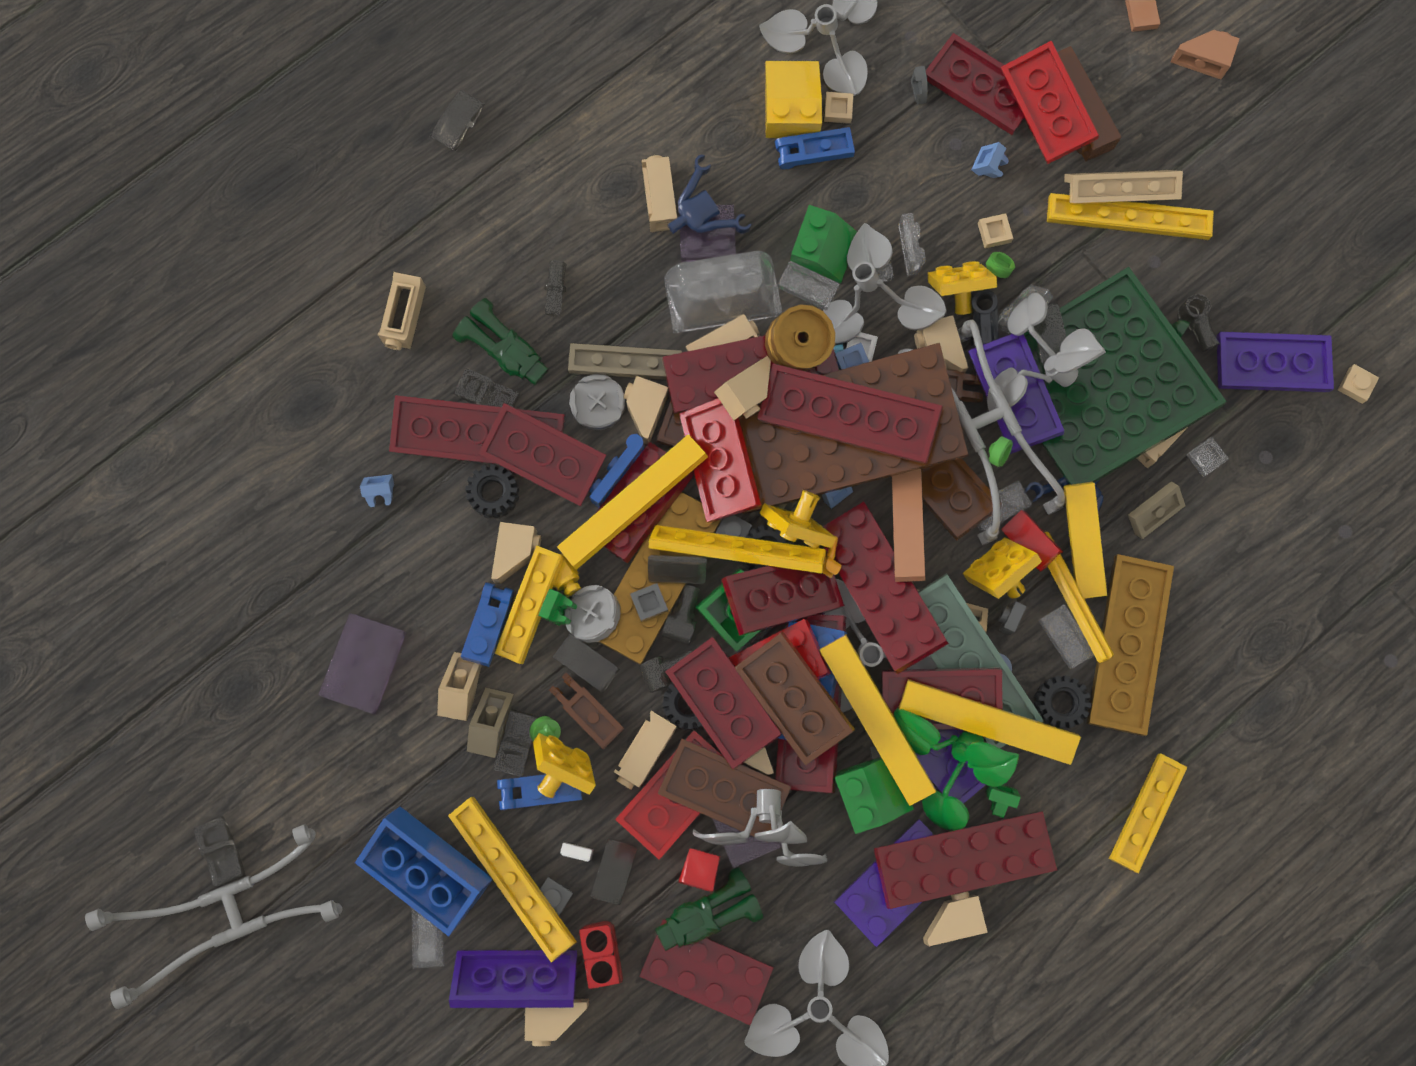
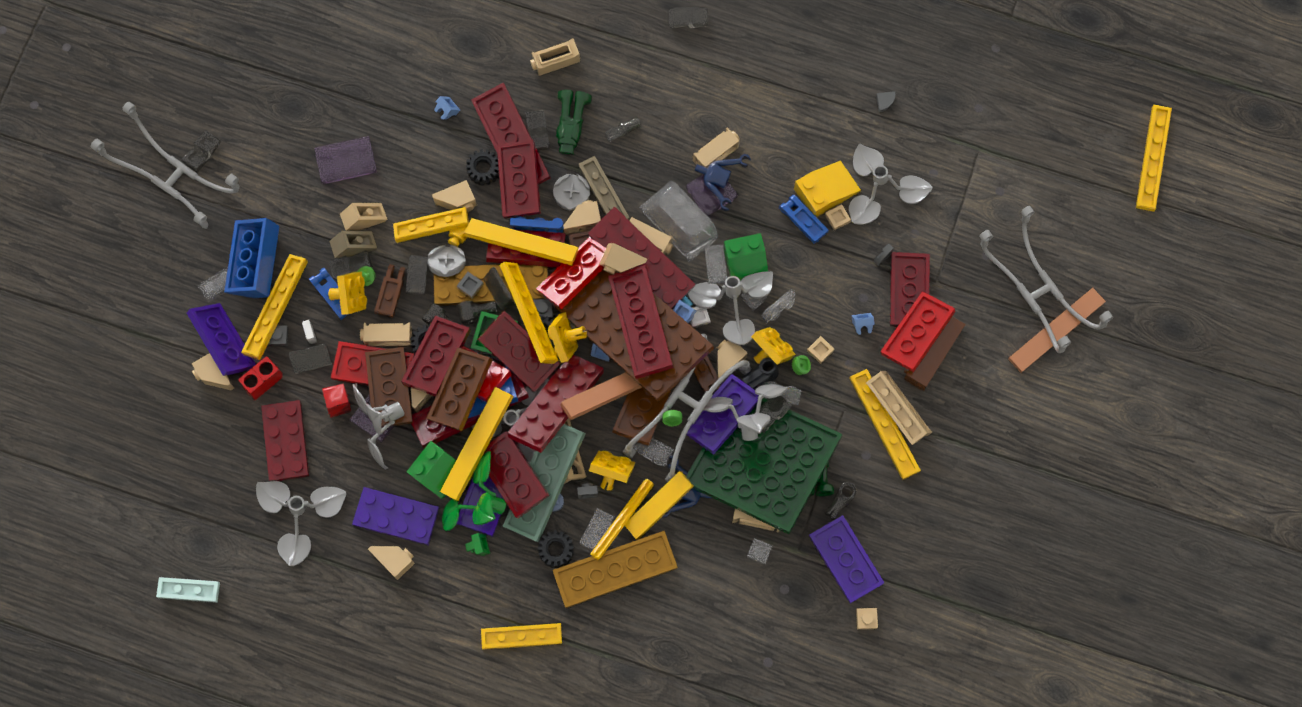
camera: 60 degrees right, 5 degrees down
blue plate [461,582,514,667] -> none
green tile [538,589,577,626] -> none
dark green piece [655,867,763,951] -> none
pearl gold wheel [765,305,836,371] -> none
light orange hand [822,536,841,578] -> none
dark red plate [874,811,1057,909] -> none
yellow tile [899,679,1081,765] -> none
red tile [1001,510,1063,571] -> none
dark tan plate [1128,482,1185,539] -> none
nougat slope [1171,30,1240,79] -> none

